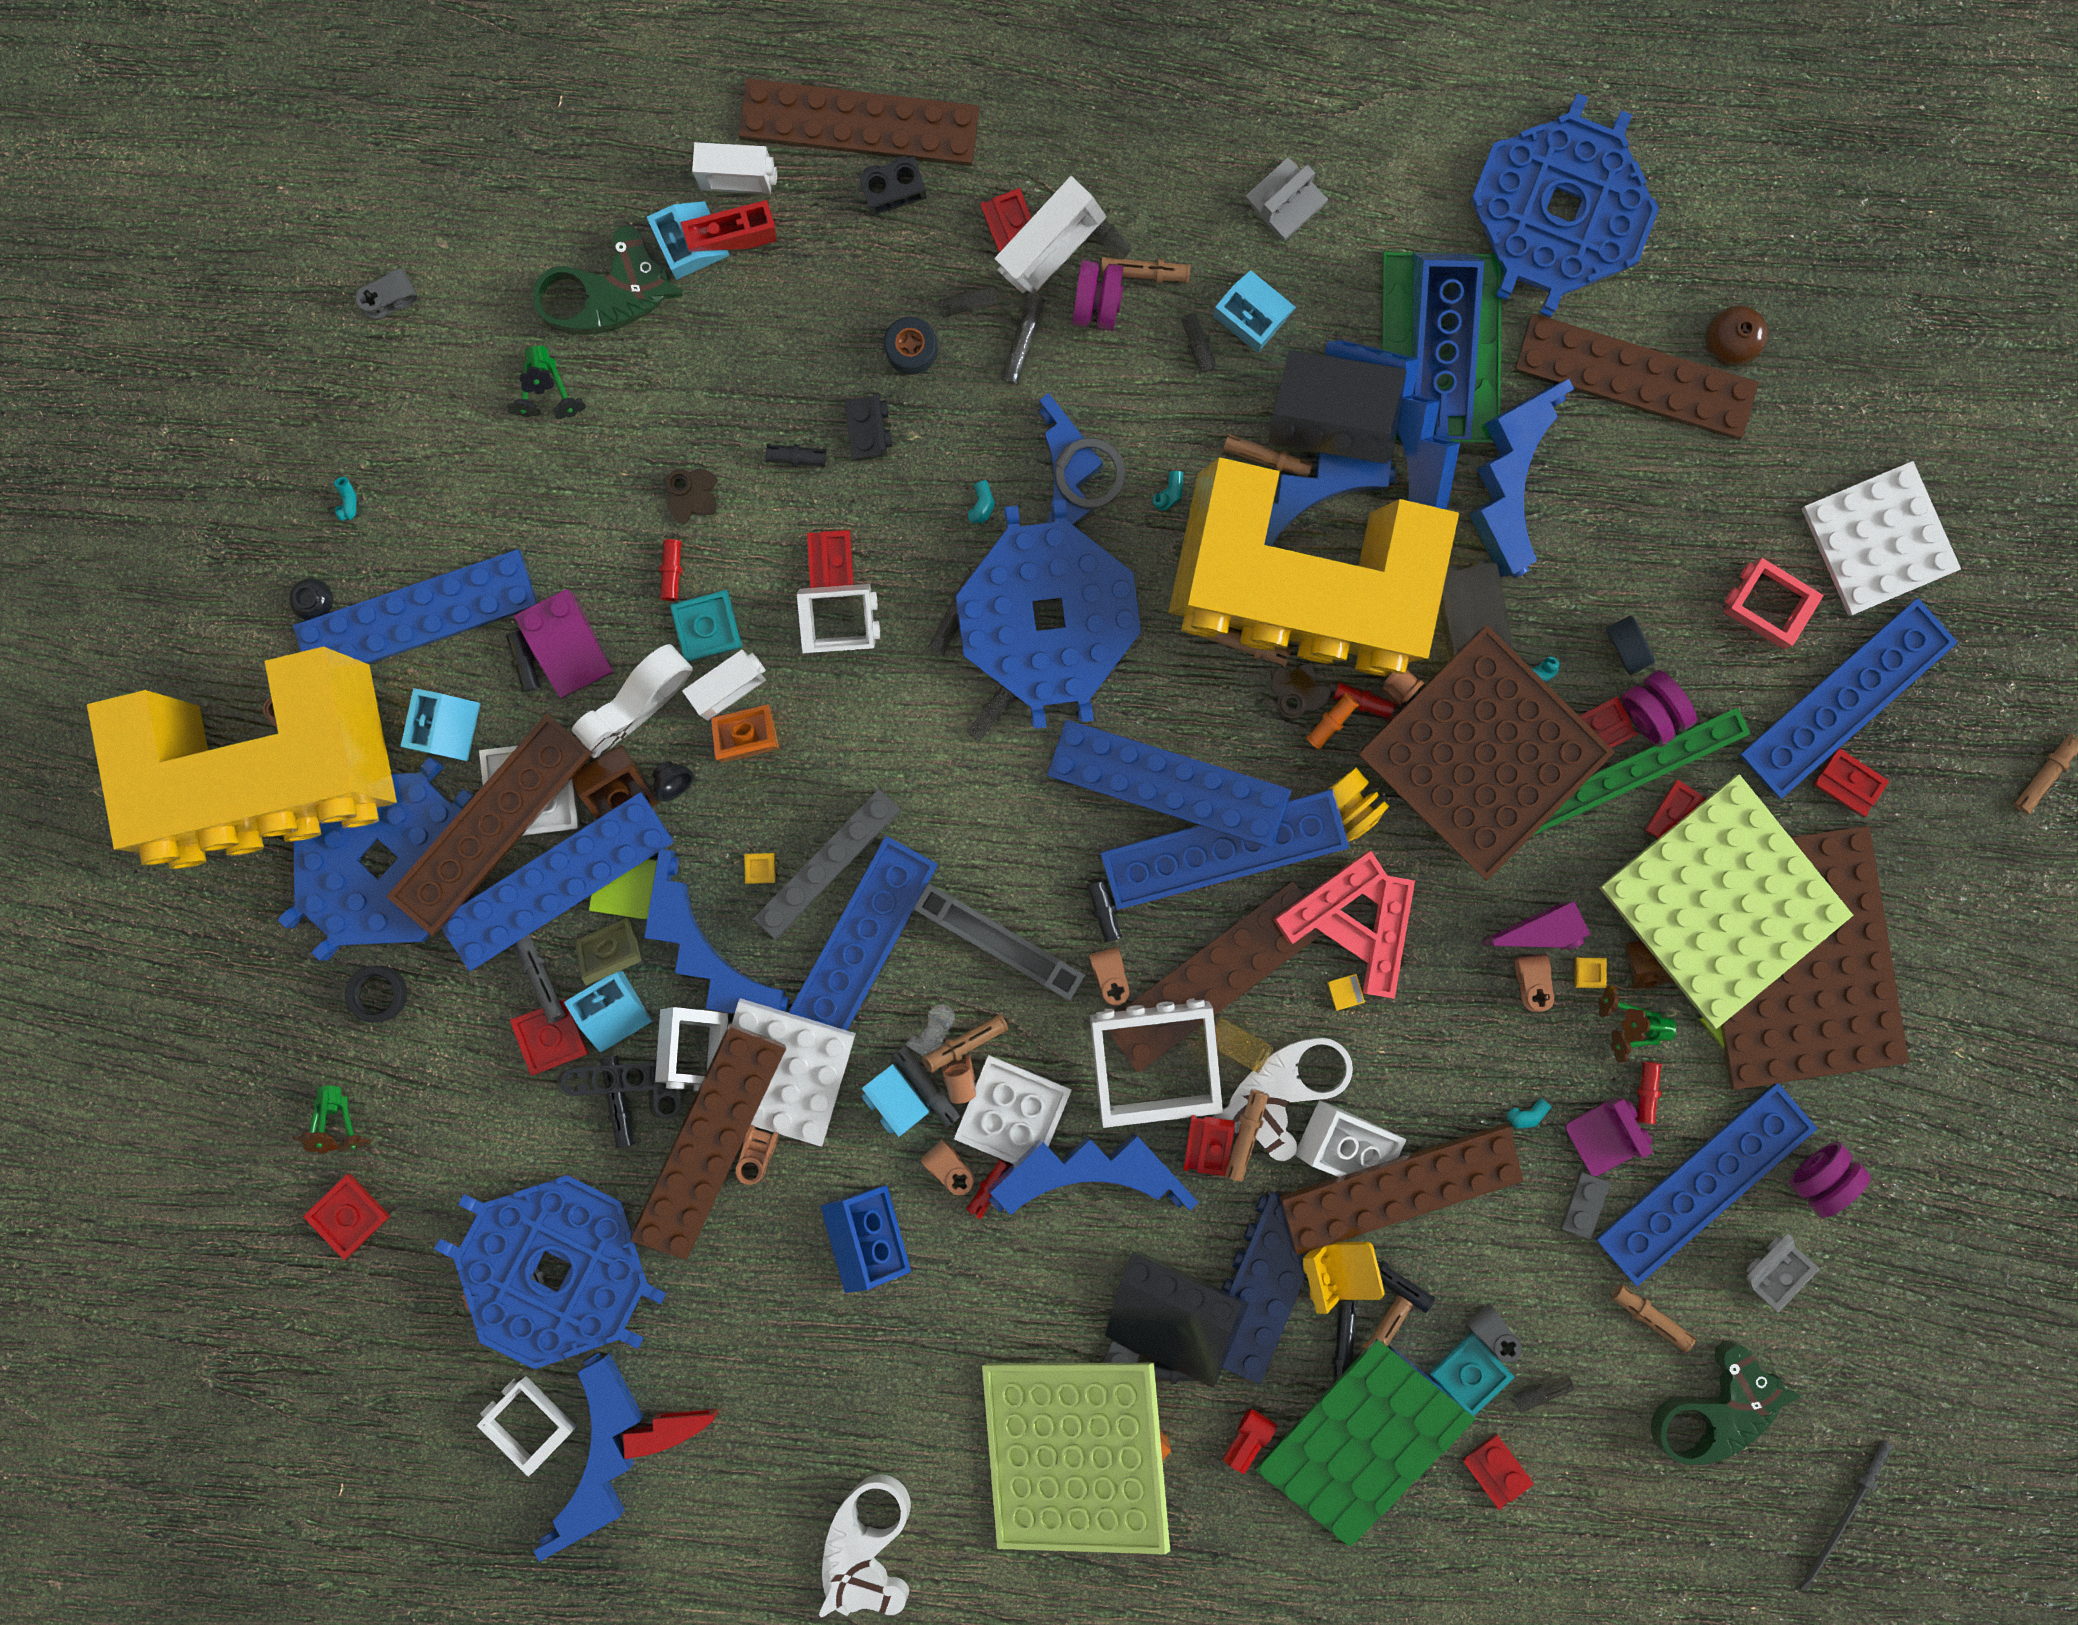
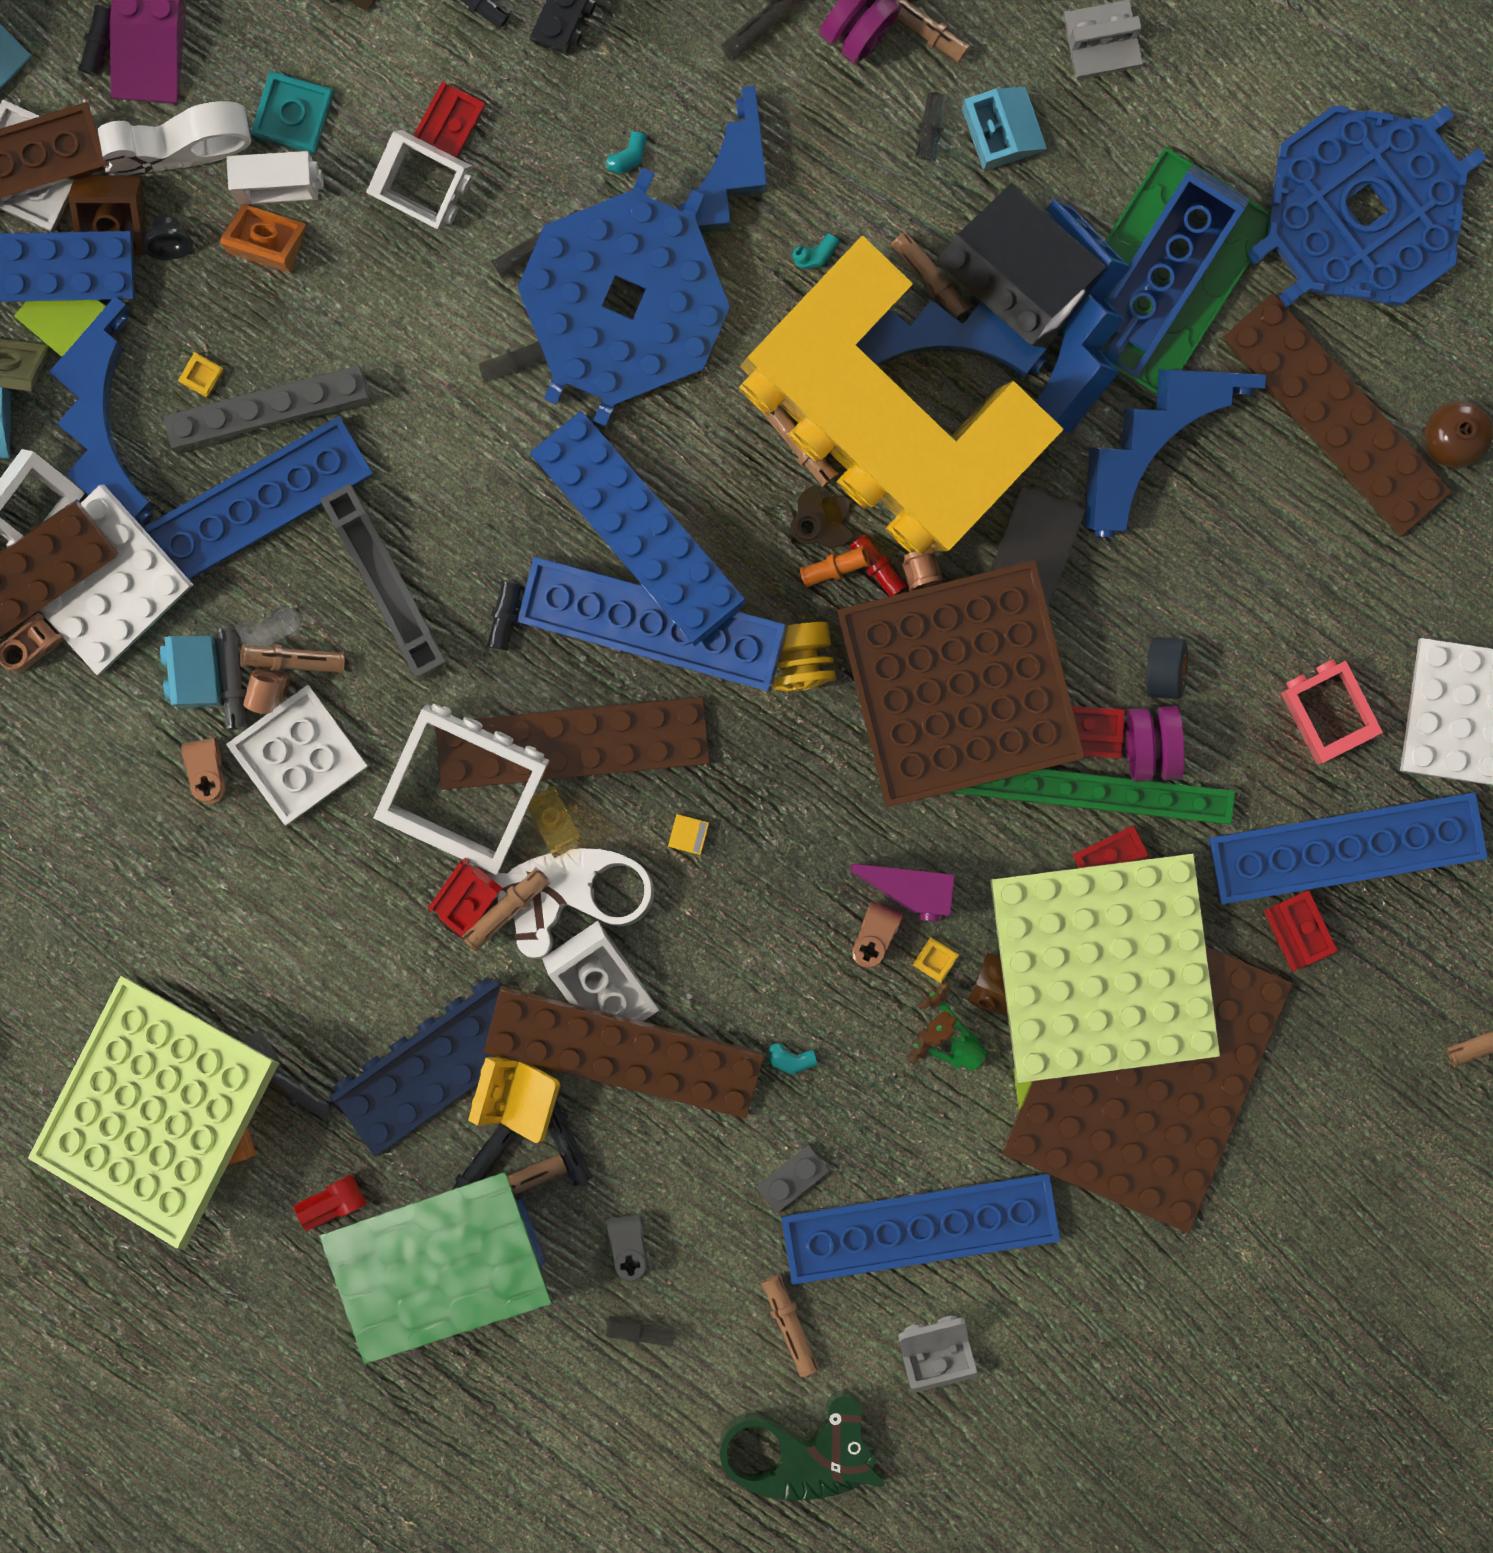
camera: 30 degrees right, 0 degrees up
red pin [659,539,683,601] -> none
blue slope [820,1185,911,1293] -> none
red pin [966,1158,1012,1219] -> none
blue arch [987,1133,1199,1215] -> none
dark grey piece [1054,438,1126,509] -> none
nougat piece [1089,946,1129,1006] -> none
black slope [1105,1252,1250,1388] -> none
coral plate [1273,851,1415,999] -> none
teal tile [1428,1331,1515,1416] -> none
red plate [1461,1432,1534,1511] -> none
teal arm [1530,656,1560,683] -> none
magenta bracket [1565,1097,1653,1177] -> none
red pin [1636,1061,1662,1124] -> none
magenta wheel [1789,1141,1871,1218] -> none

